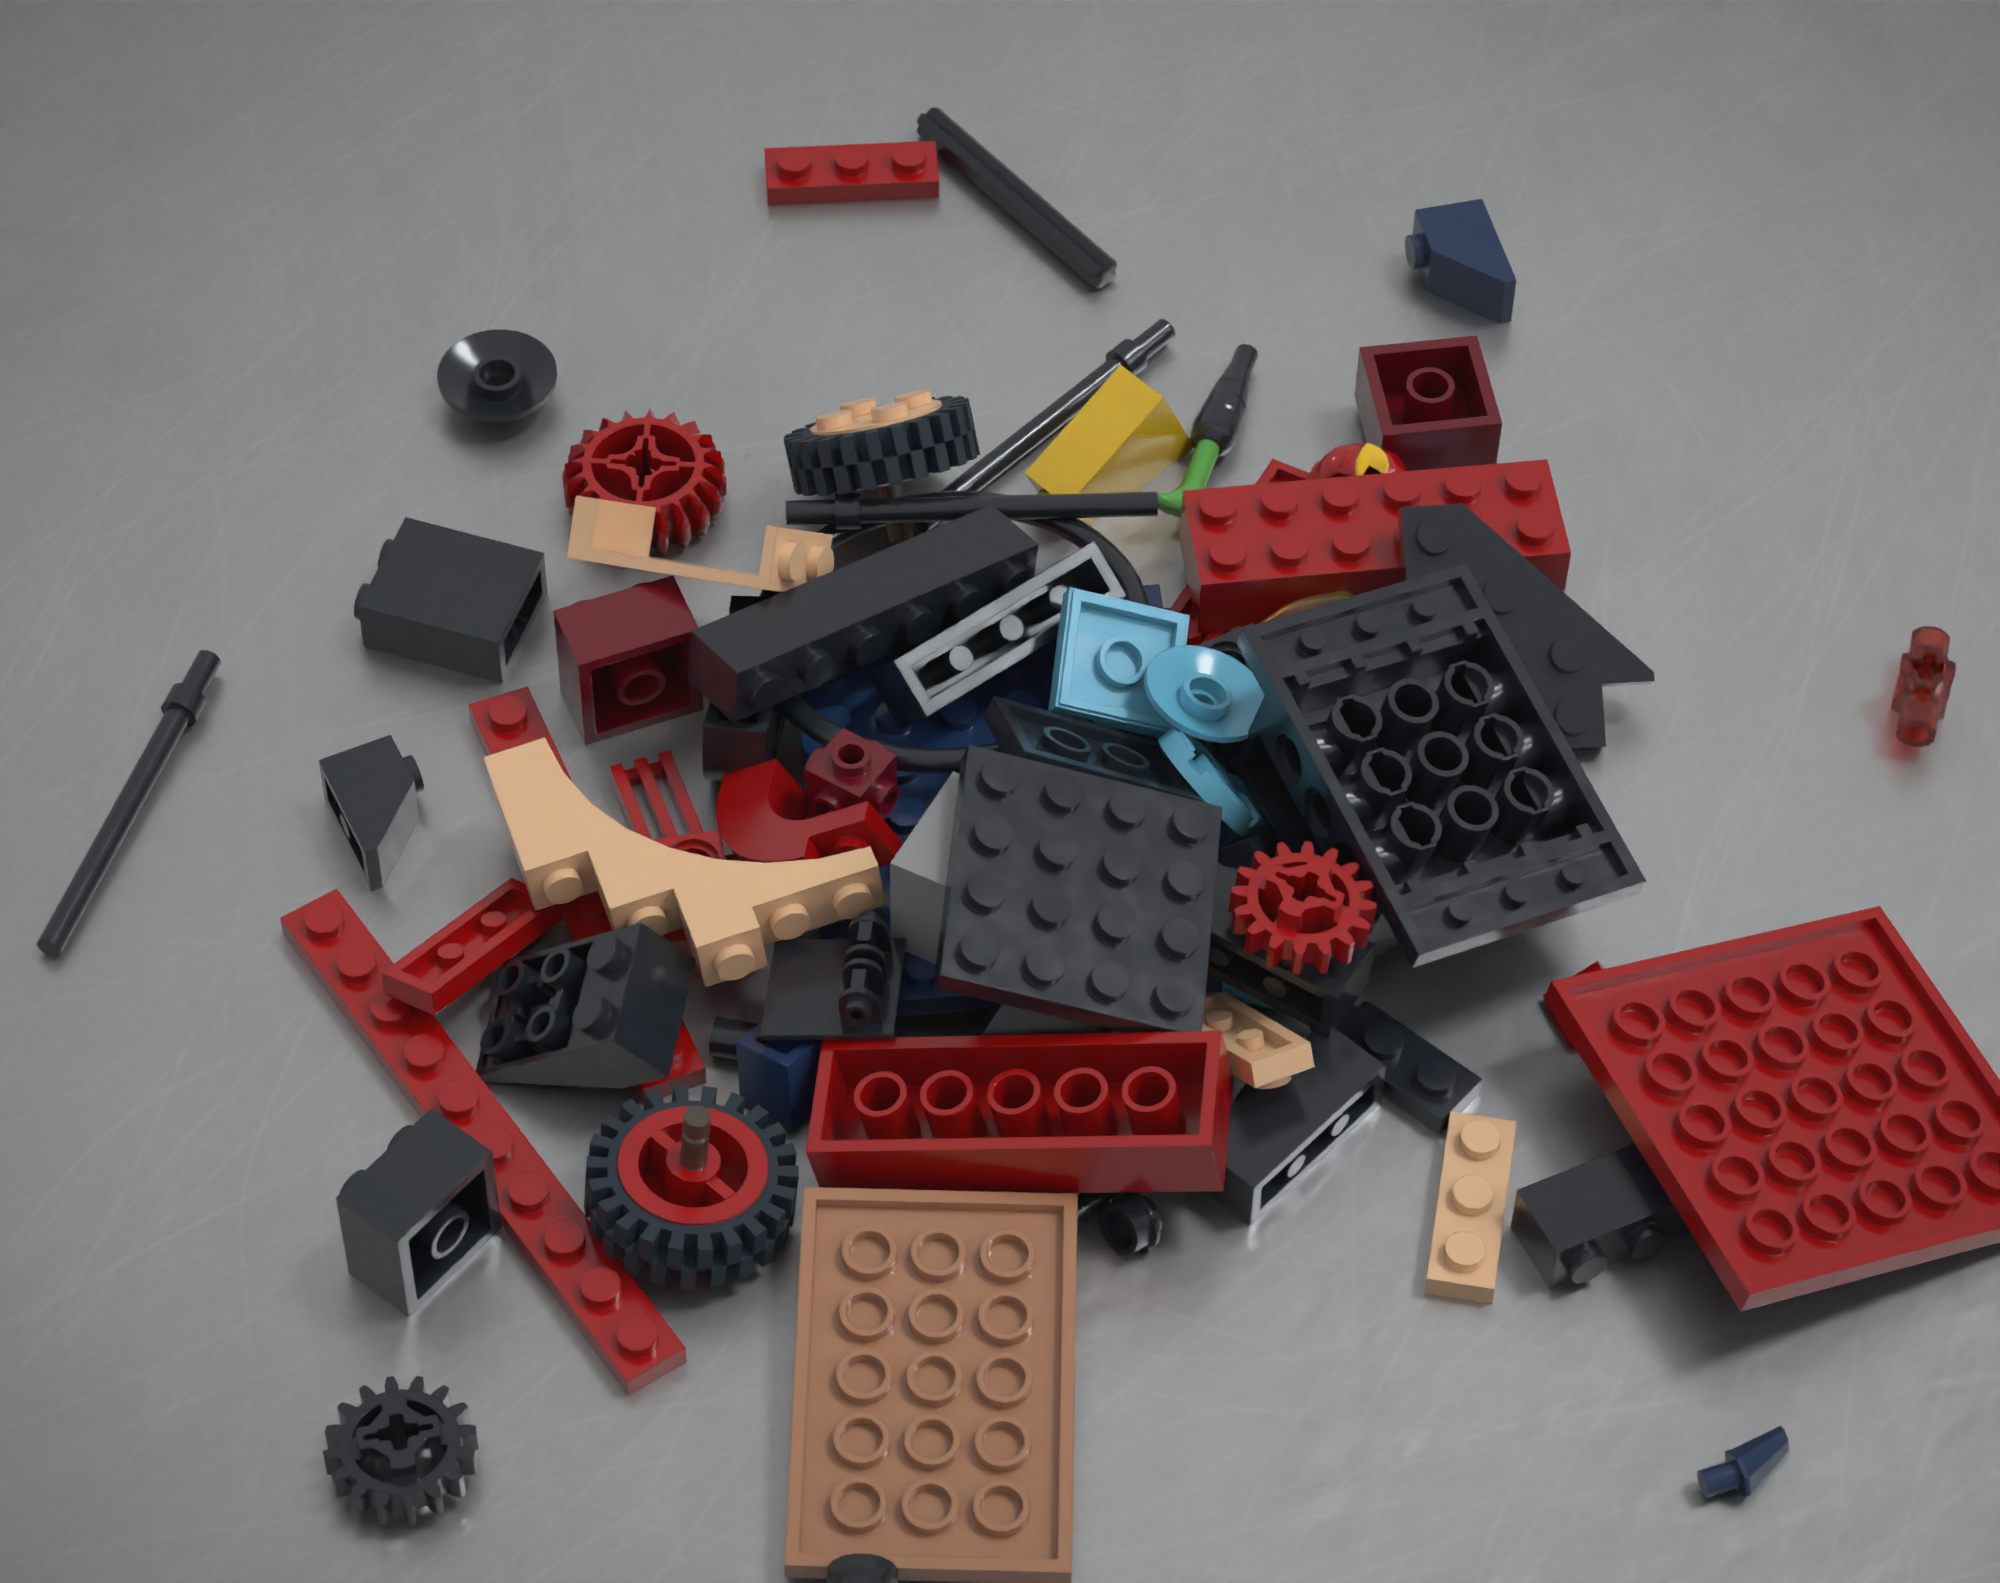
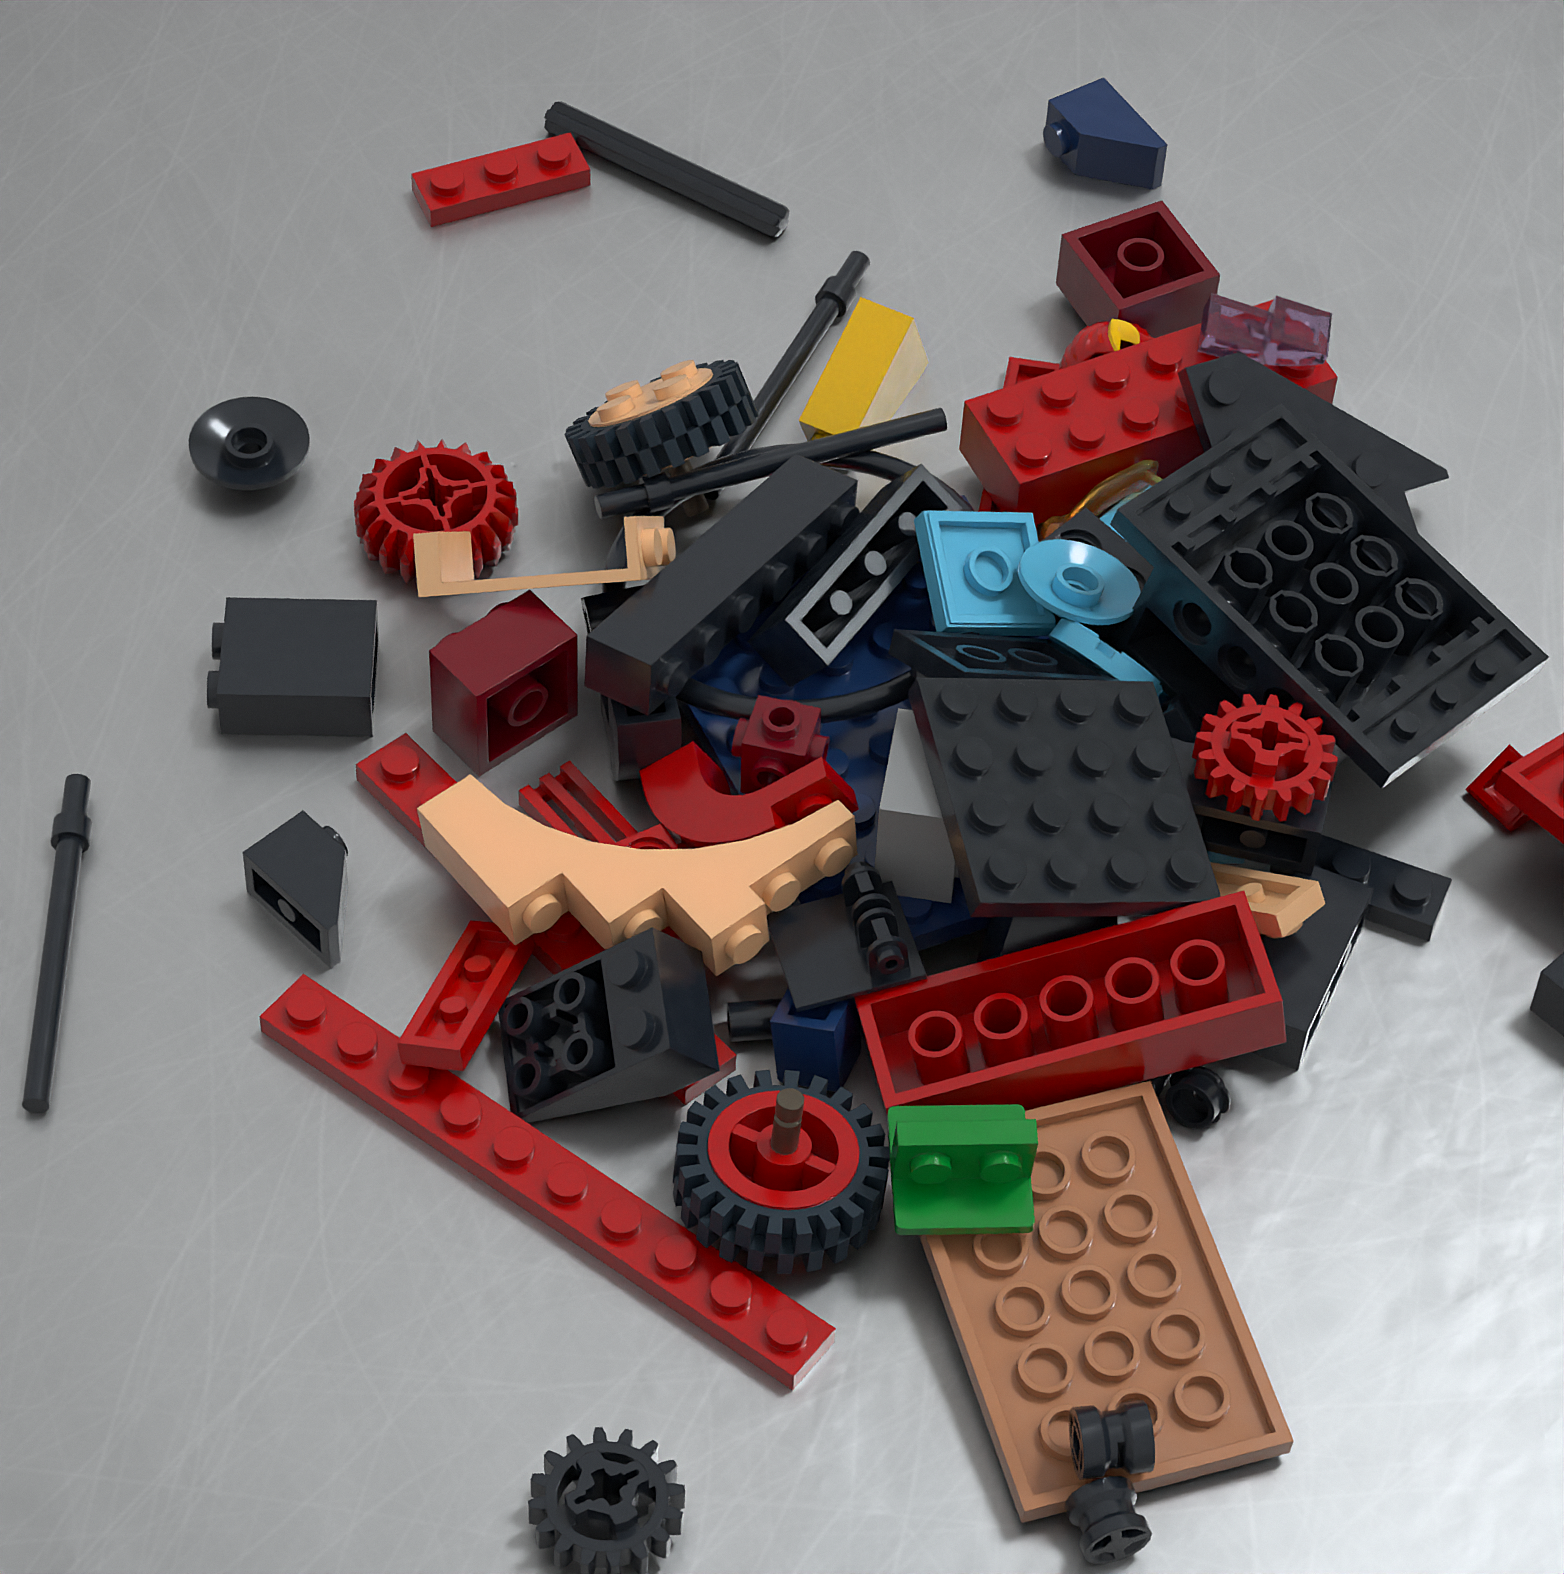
camera: 20 degrees left, 0 degrees up
black brick [336,1109,502,1317] -> none
black piece [1157,344,1258,518] -> none
light nougat plate [1424,1111,1517,1304] -> none
none -> green bracket [887,1104,1038,1235]
none -> black wheel [1069,1400,1155,1480]
none -> slope [1198,293,1332,366]

